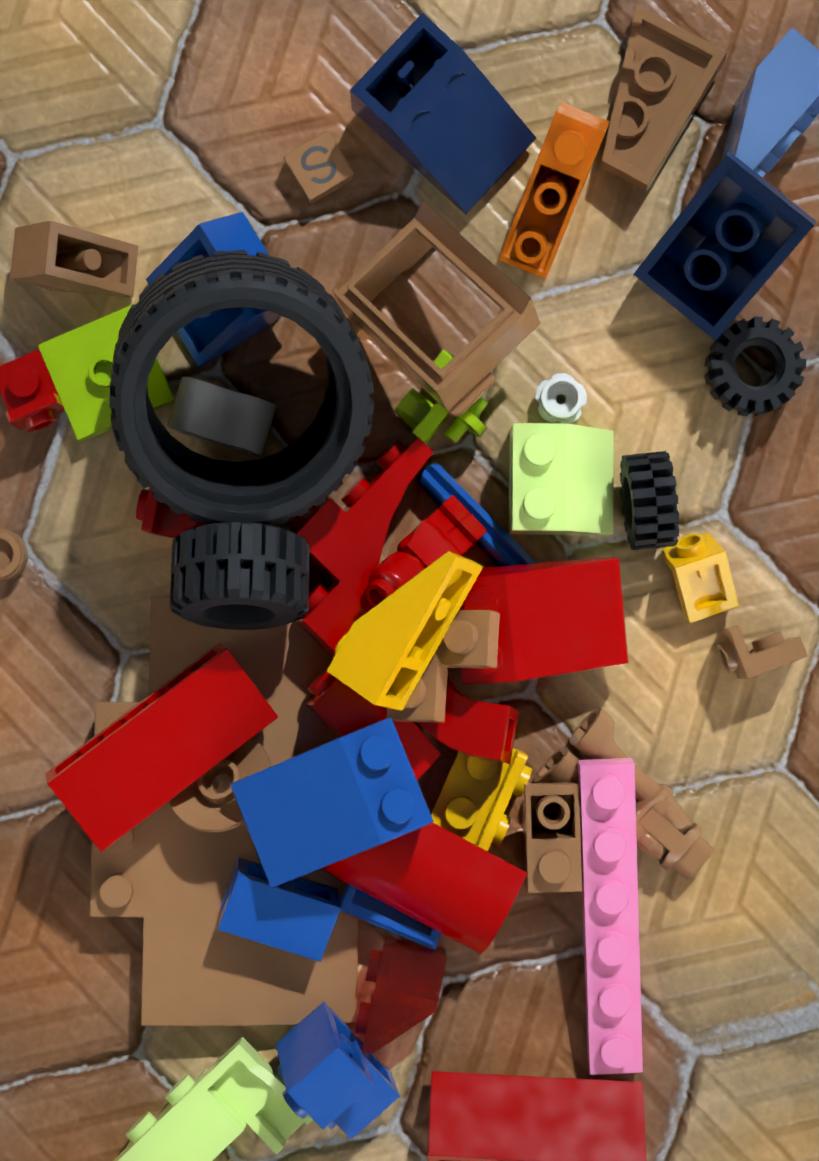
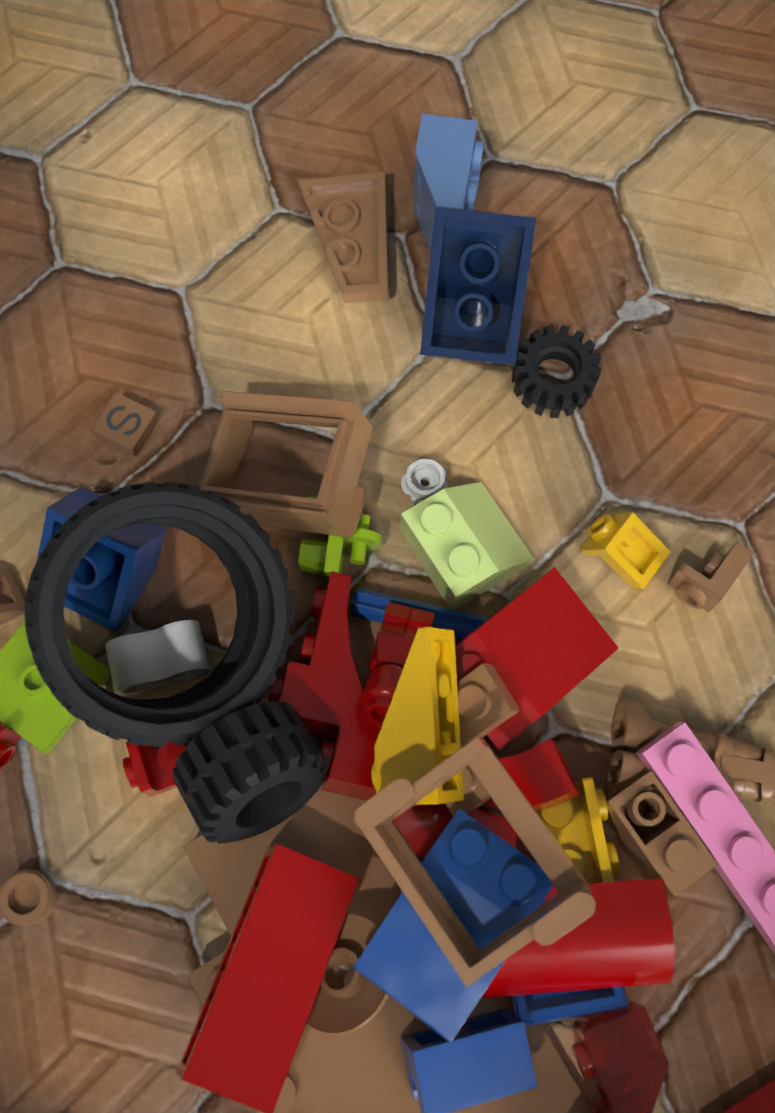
camera: 30 degrees left, 15 degrees down
dark blue slope [350,13,536,215] -> none
orange slope [498,102,610,279] -> none
black tyre [620,451,679,550] -> none
none -> medium nougat piece [354,736,595,987]

